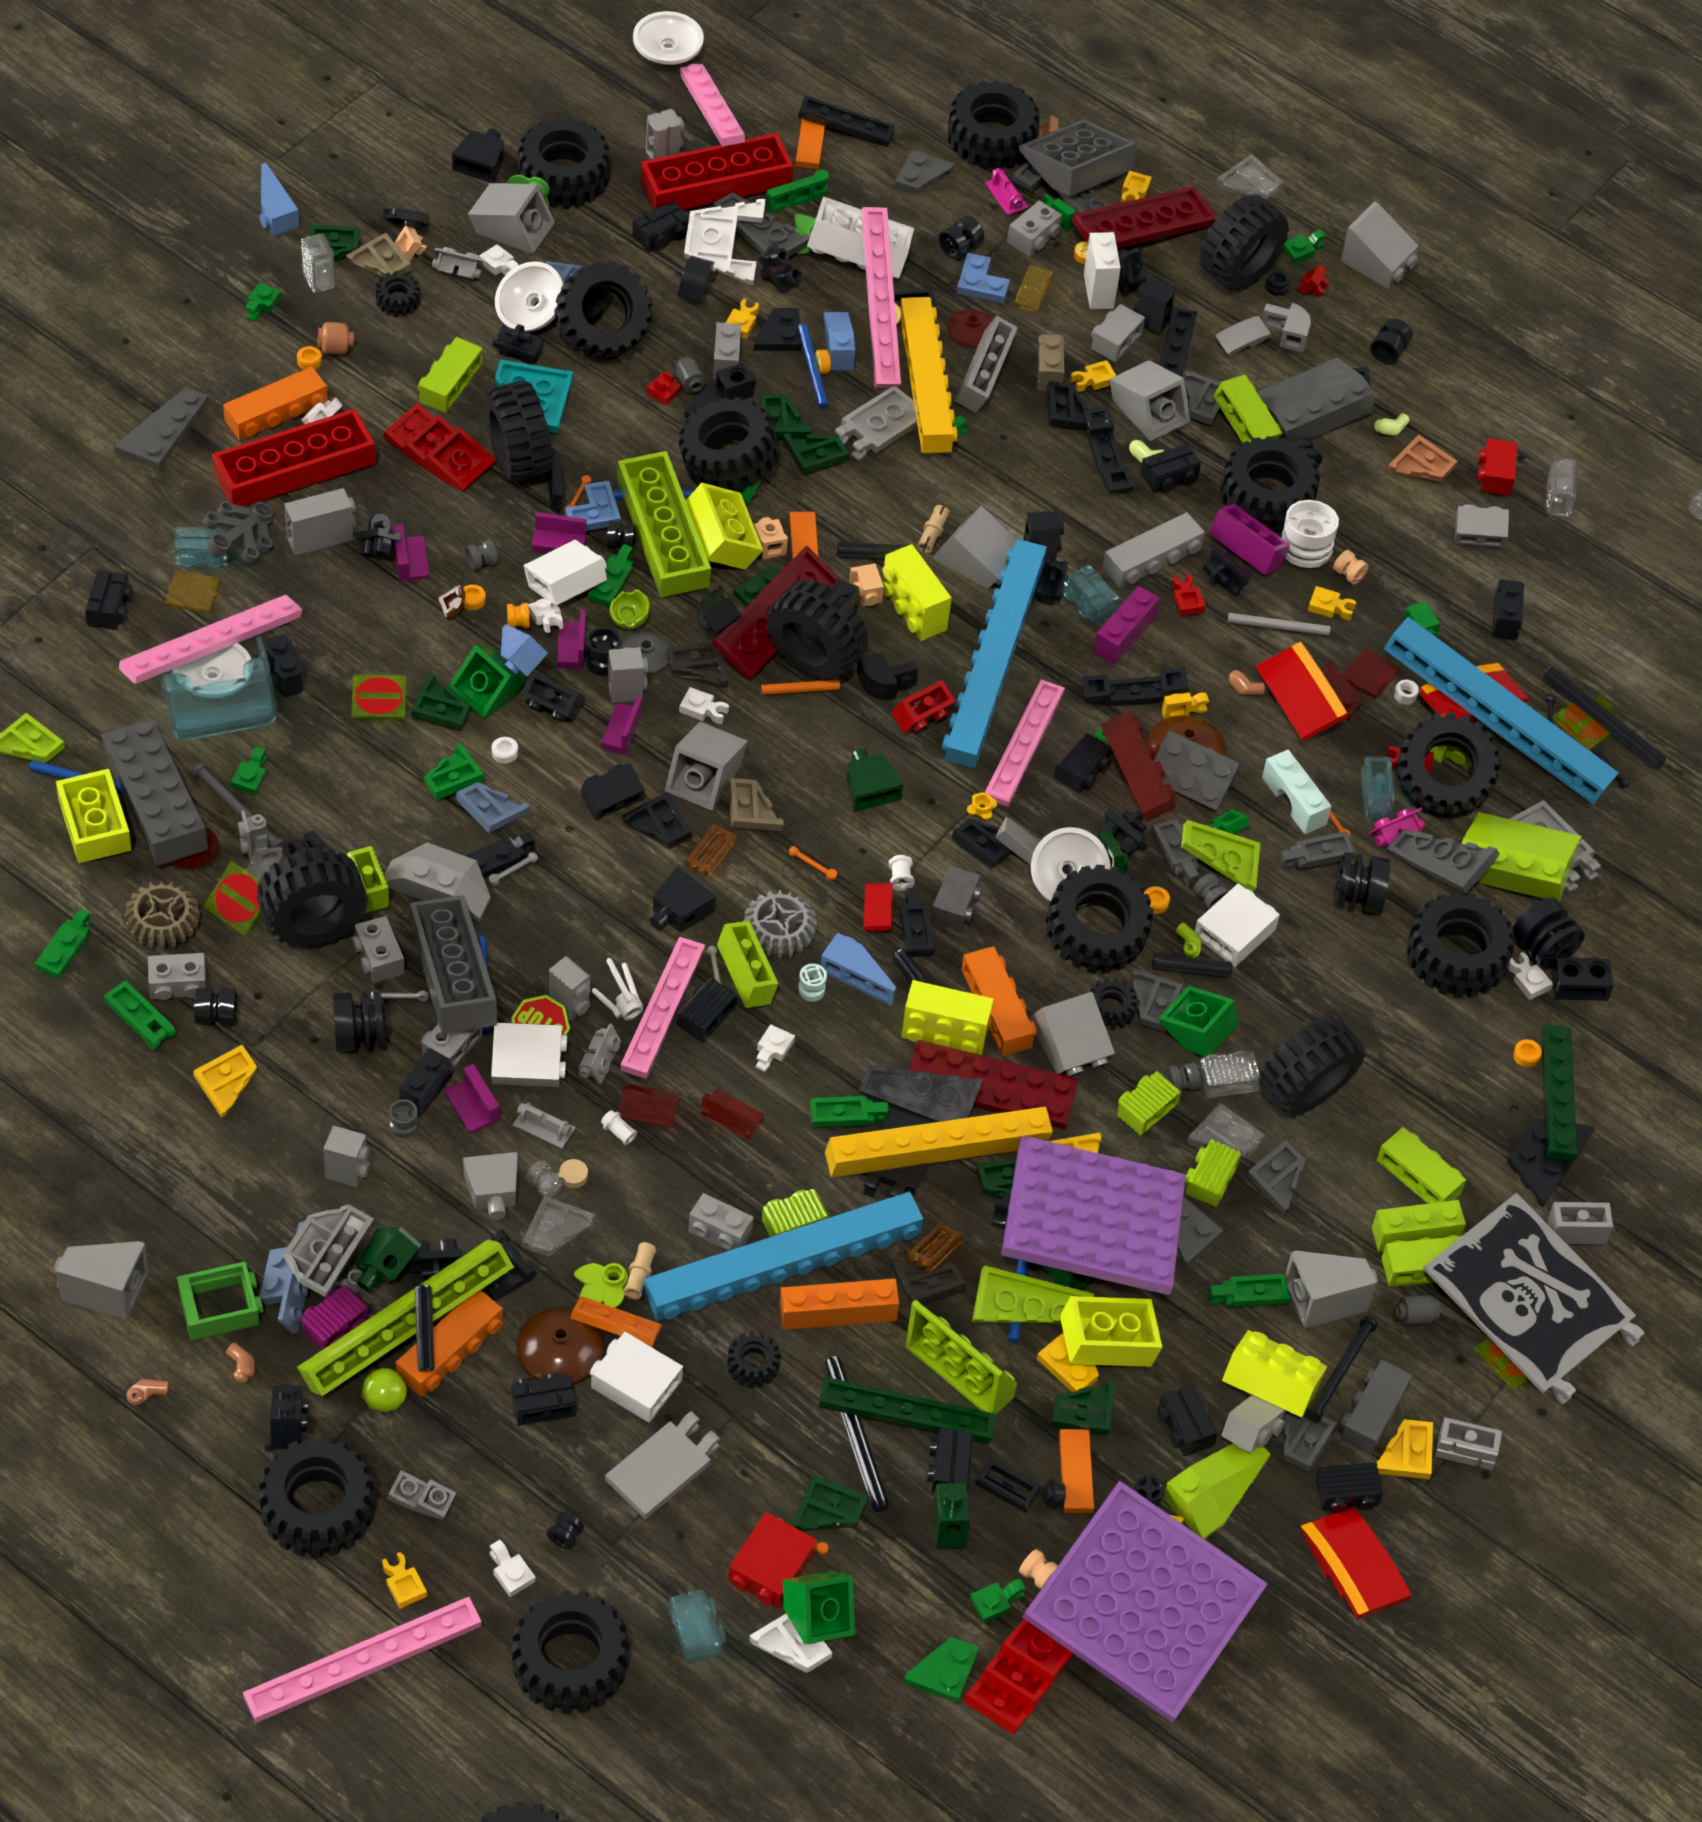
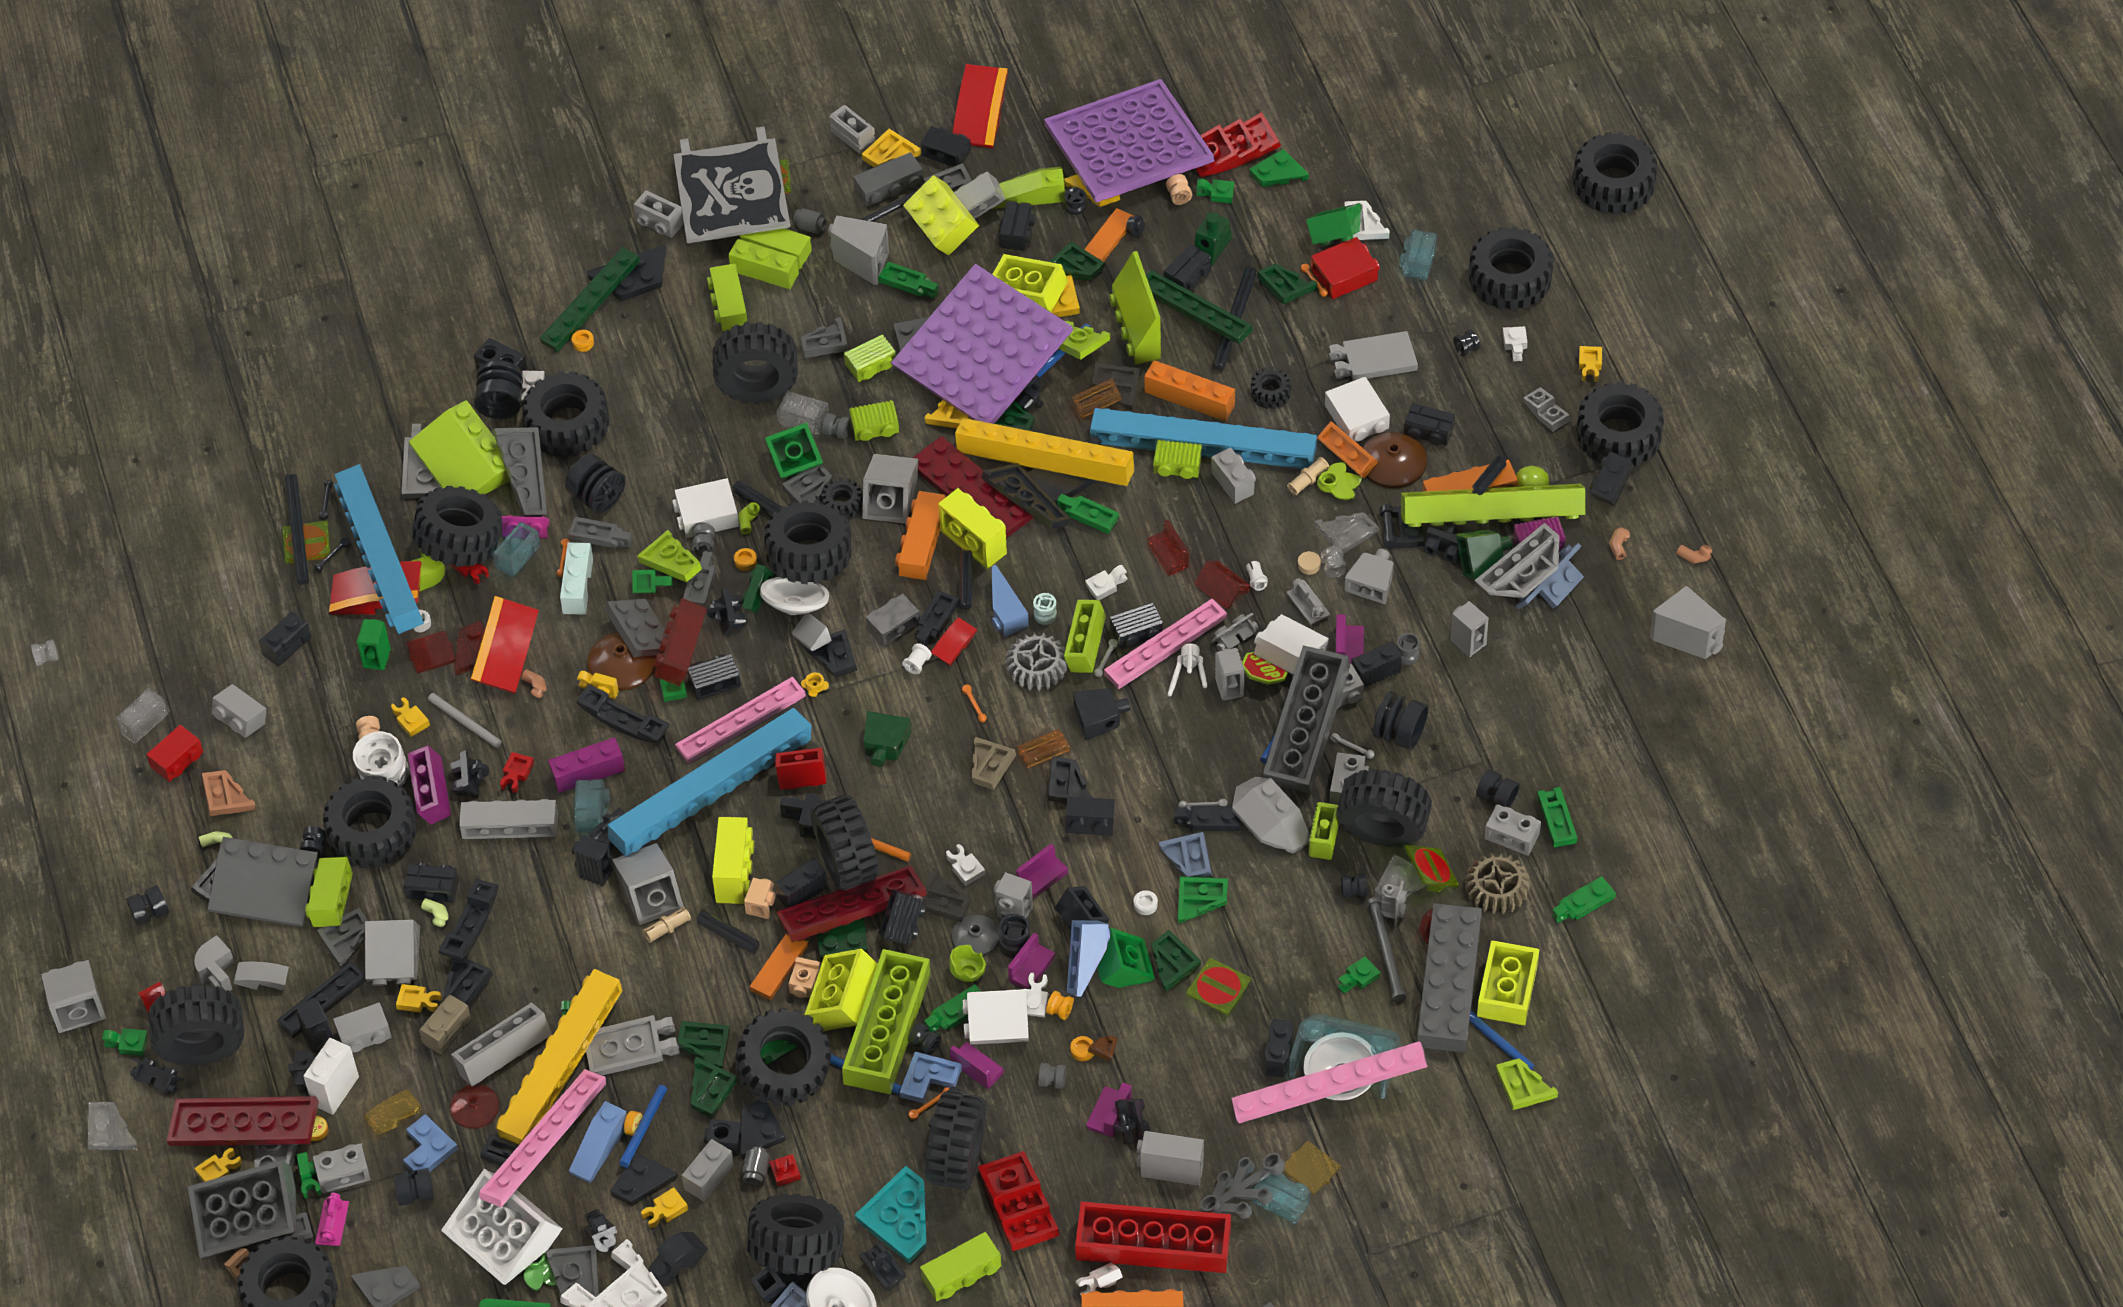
camera: 140 degrees left, 0 degrees up
black brick [85,570,133,630] -> none
bright green window [176,1262,263,1341] -> none
yellow wing [193,1045,257,1118] -> none
bright pink plate [243,1597,482,1723] -> none
light grey slope [665,722,748,811] -> none
black tile [975,1458,1041,1513] -> none
clear wing [1187,1103,1265,1158] -> none

